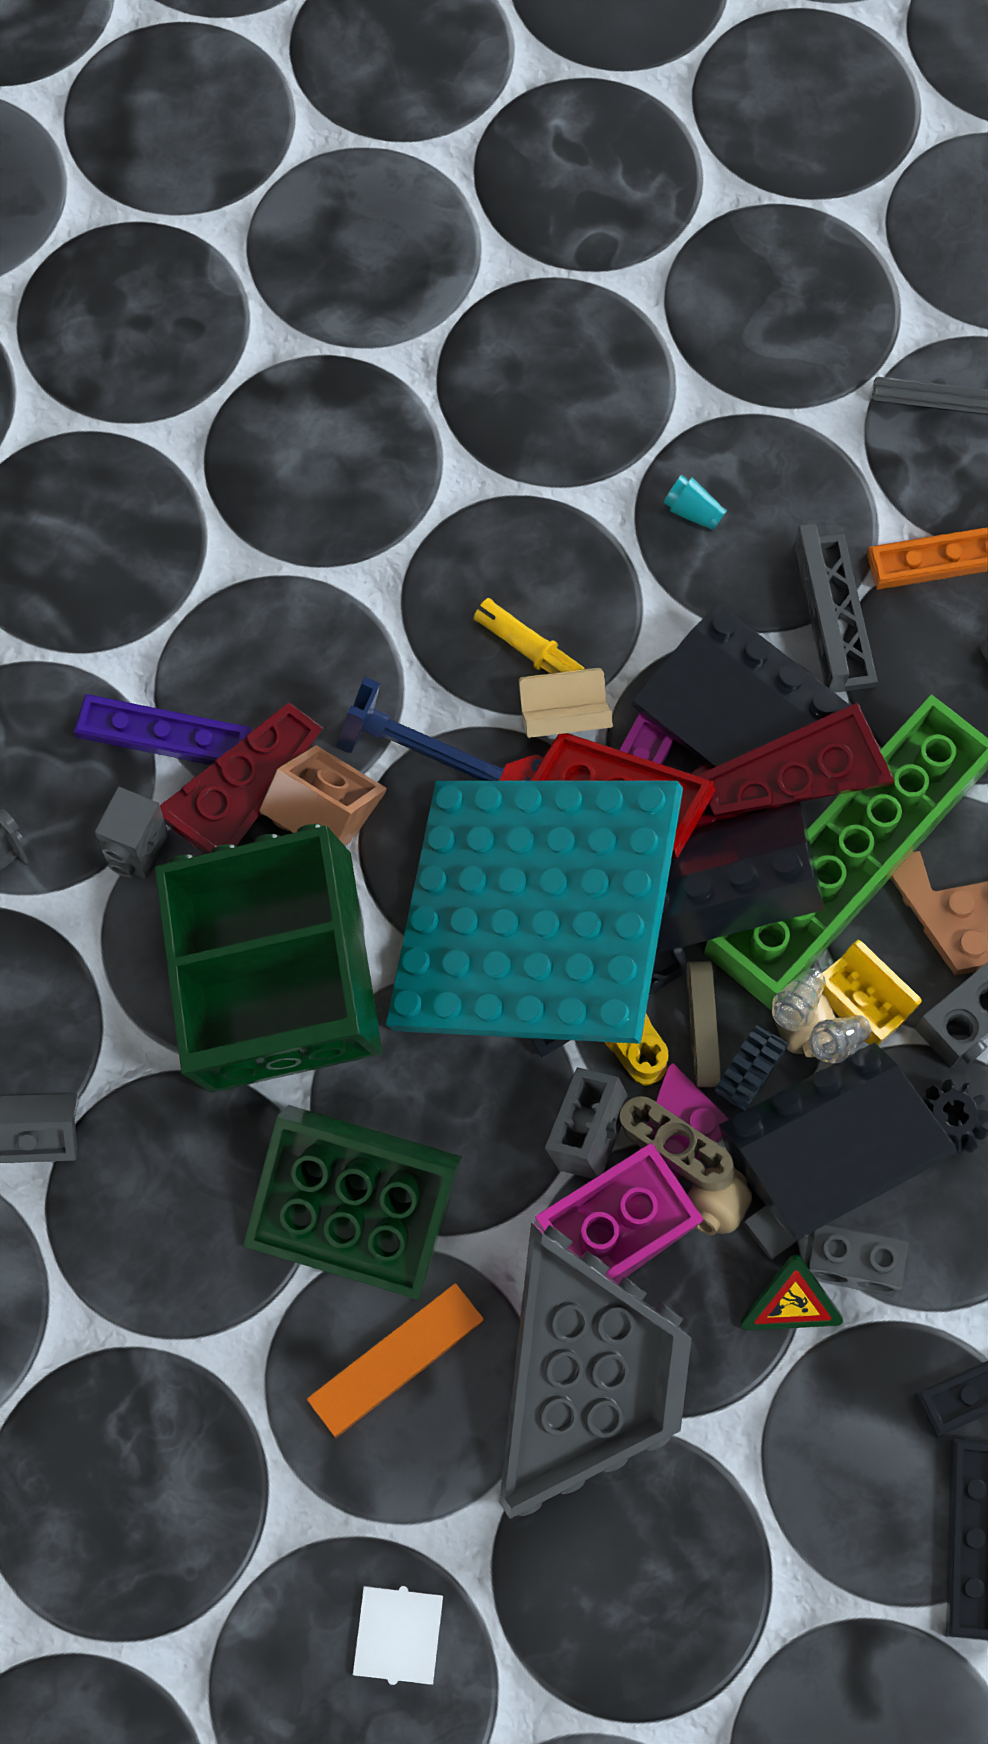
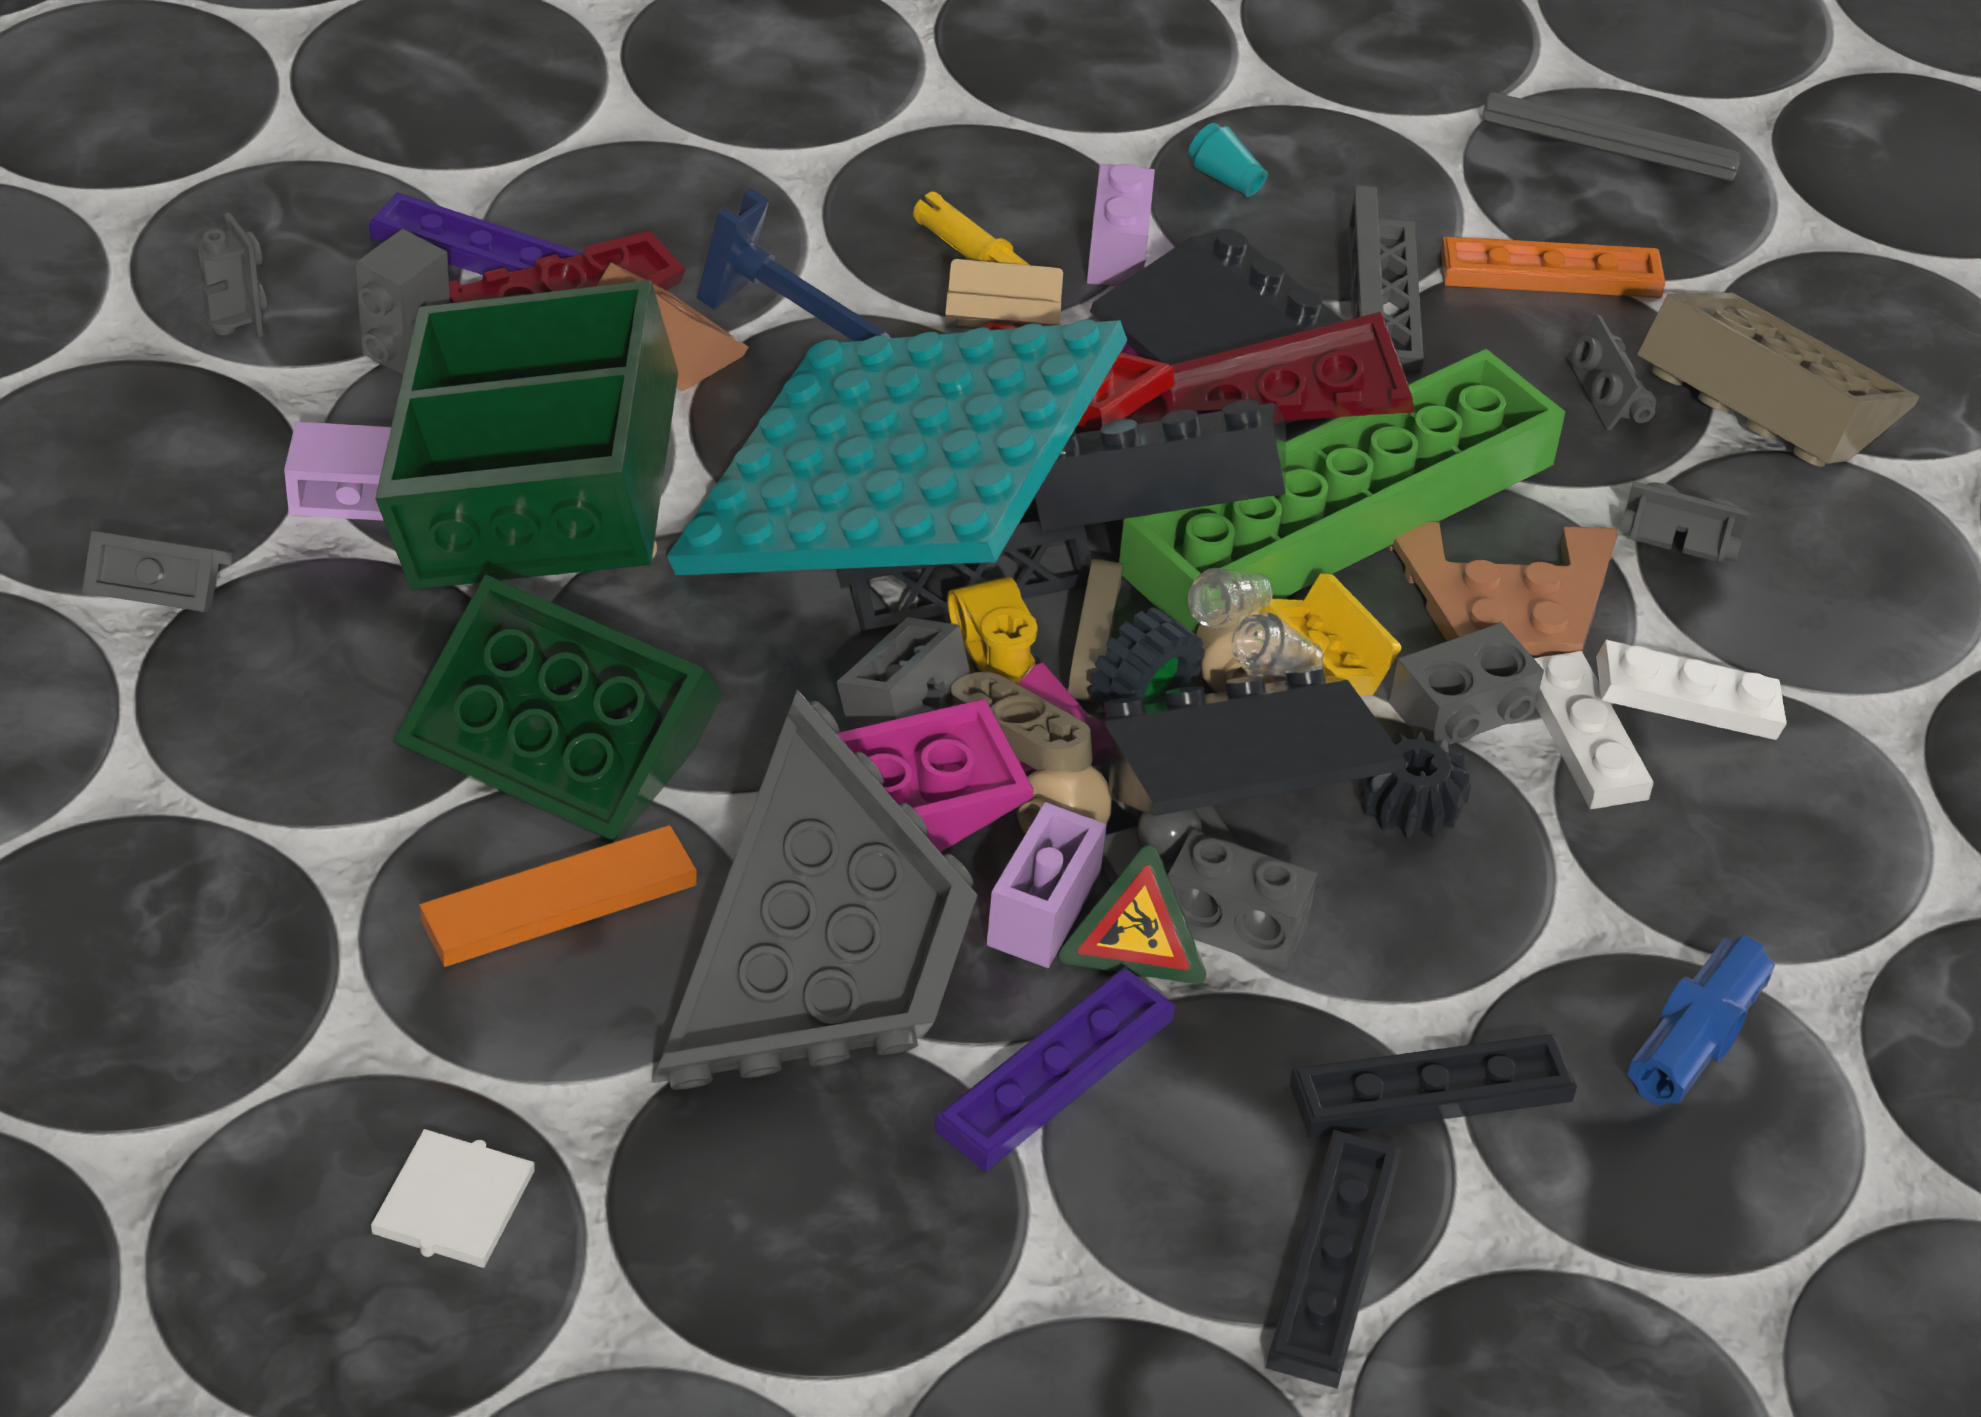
camera: 10 degrees right, 25 degrees down
none -> lavender brick [284,422,391,521]
none -> dark purple tile [935,967,1175,1172]
none -> lavender brick [987,802,1107,968]
none -> lavender brick [1087,164,1155,286]

